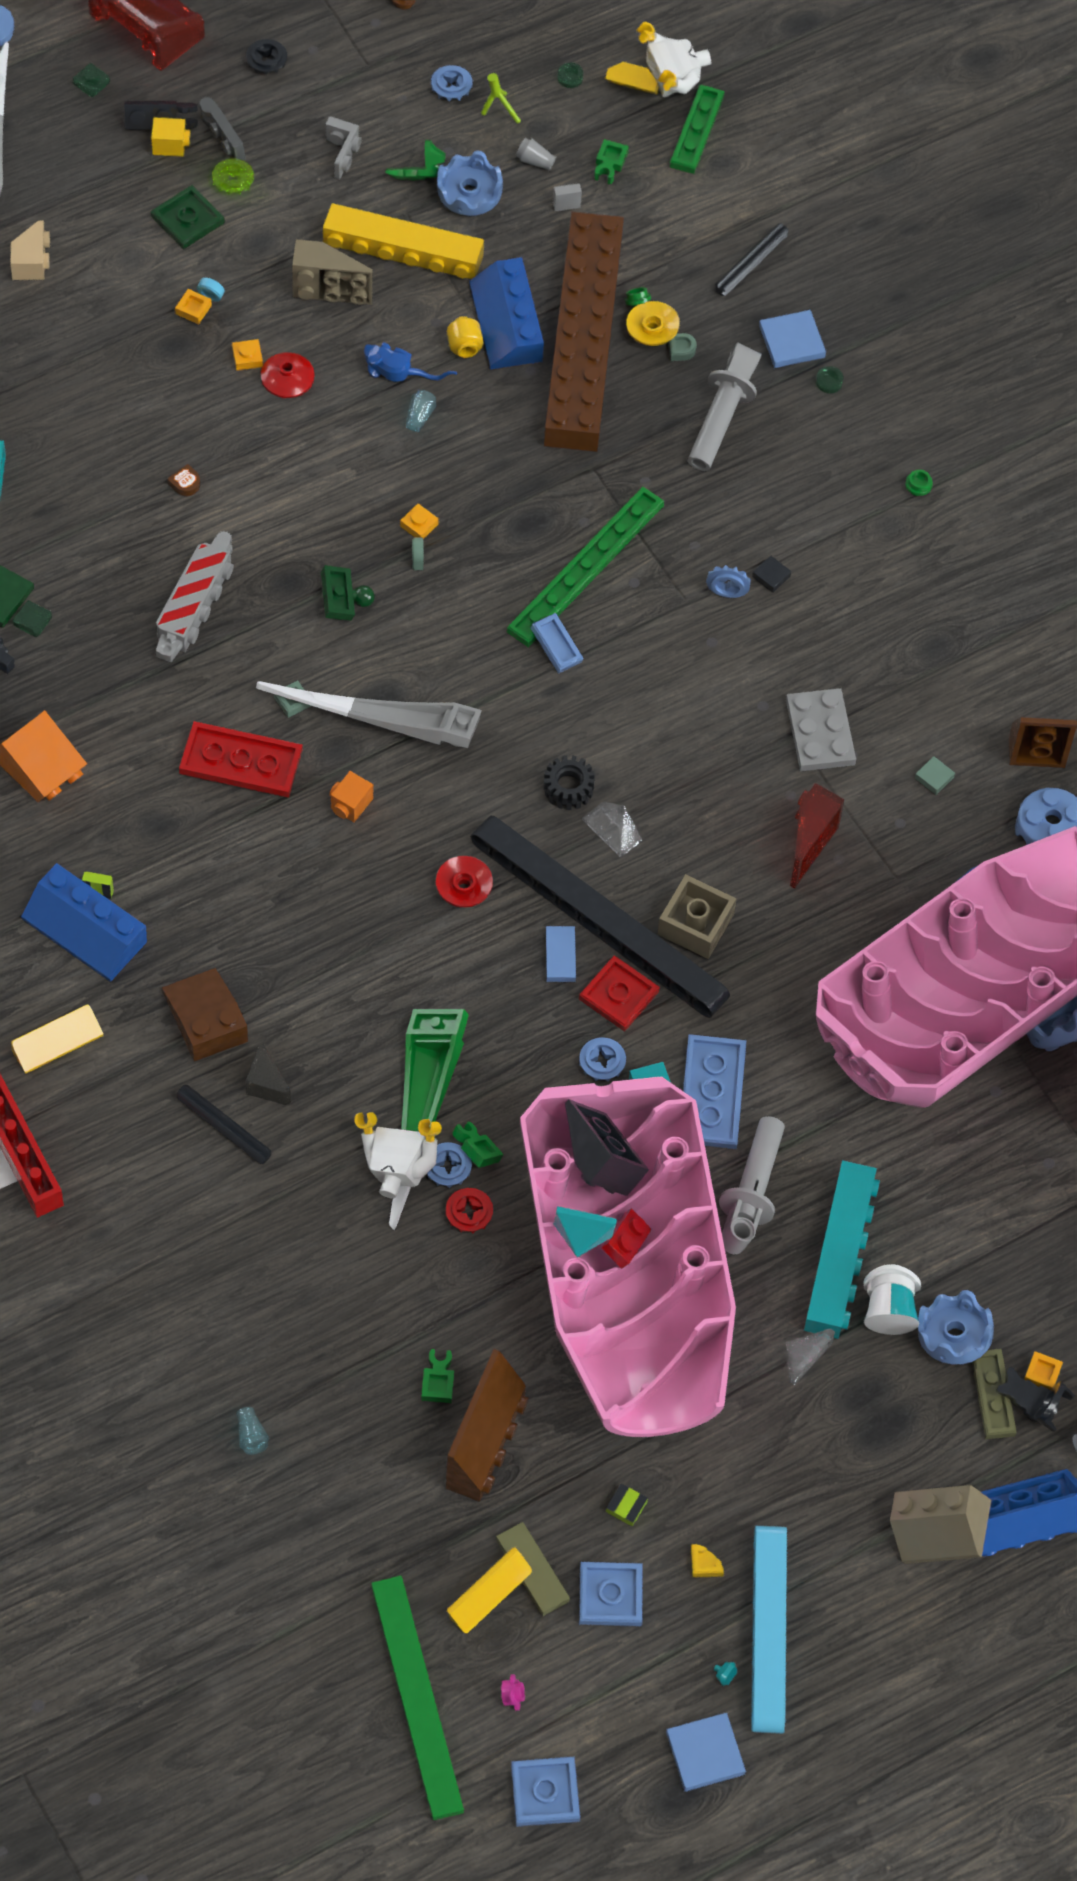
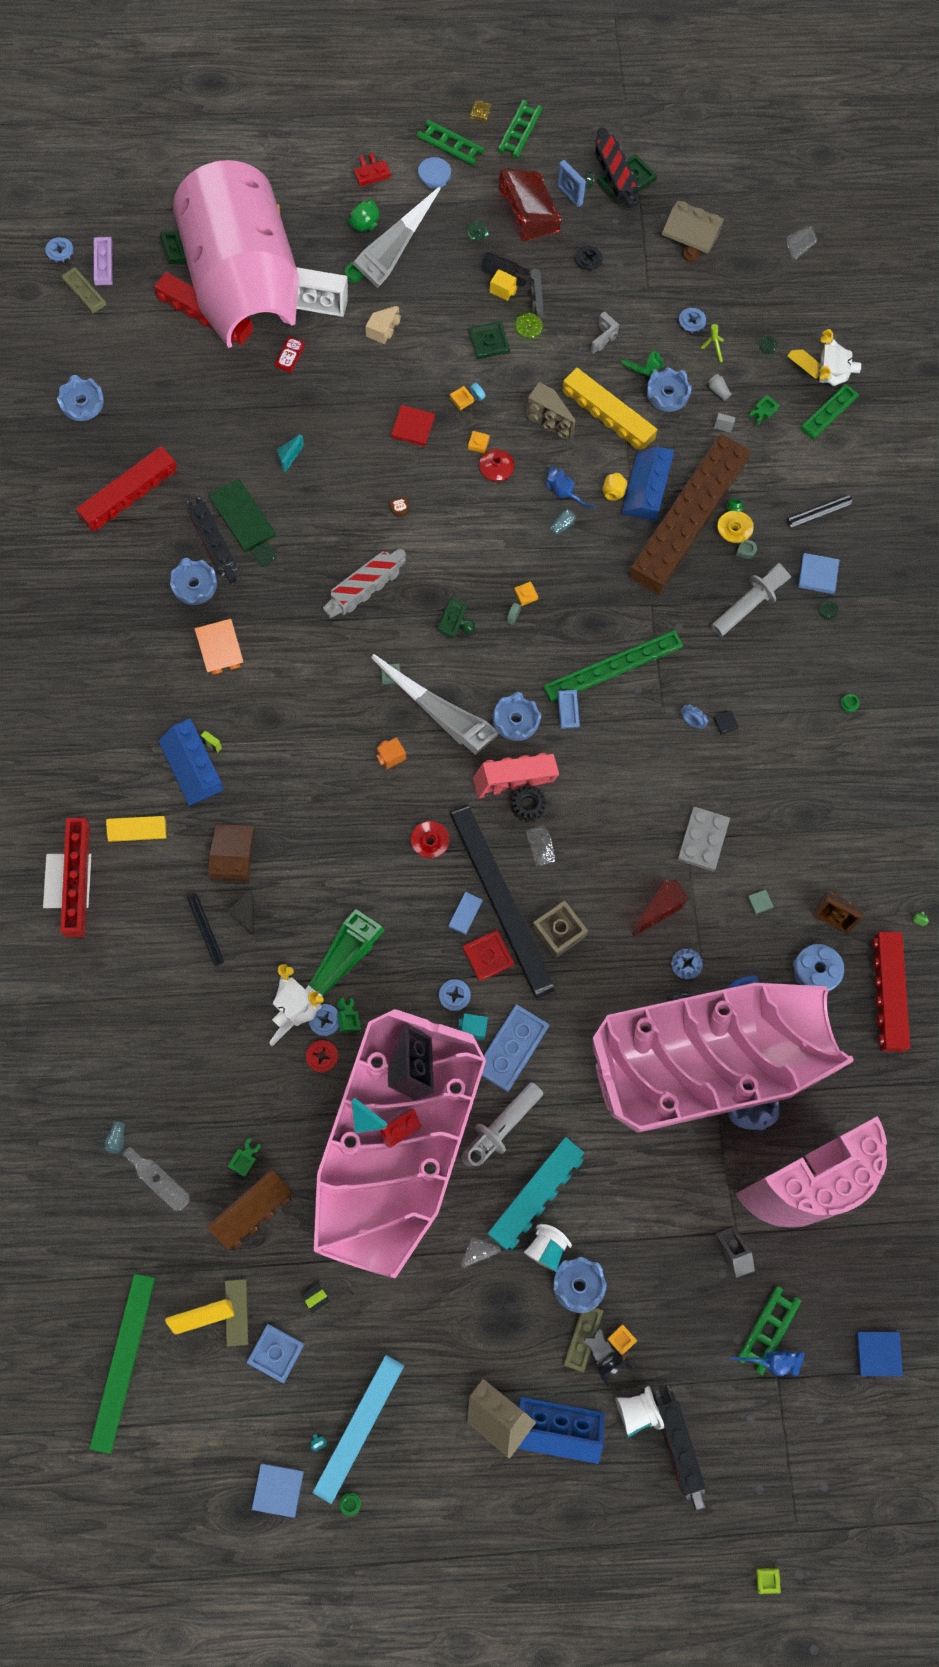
camera: 25 degrees right, 10 degrees up
red plate [179,721,303,798] -> none
dark pink plate [501,1674,525,1711] -> none
medium blue tile [511,1757,580,1826] -> none
yellow tile [691,1544,724,1577] -> none
none -> clear piece [123,1147,189,1211]
none -> green plate [339,1493,361,1516]
none -> red tile [391,405,435,447]
none -> coral wedge [473,753,559,799]
none -> medium blue plate [492,692,541,741]
none -> medium blue gear [671,948,703,979]

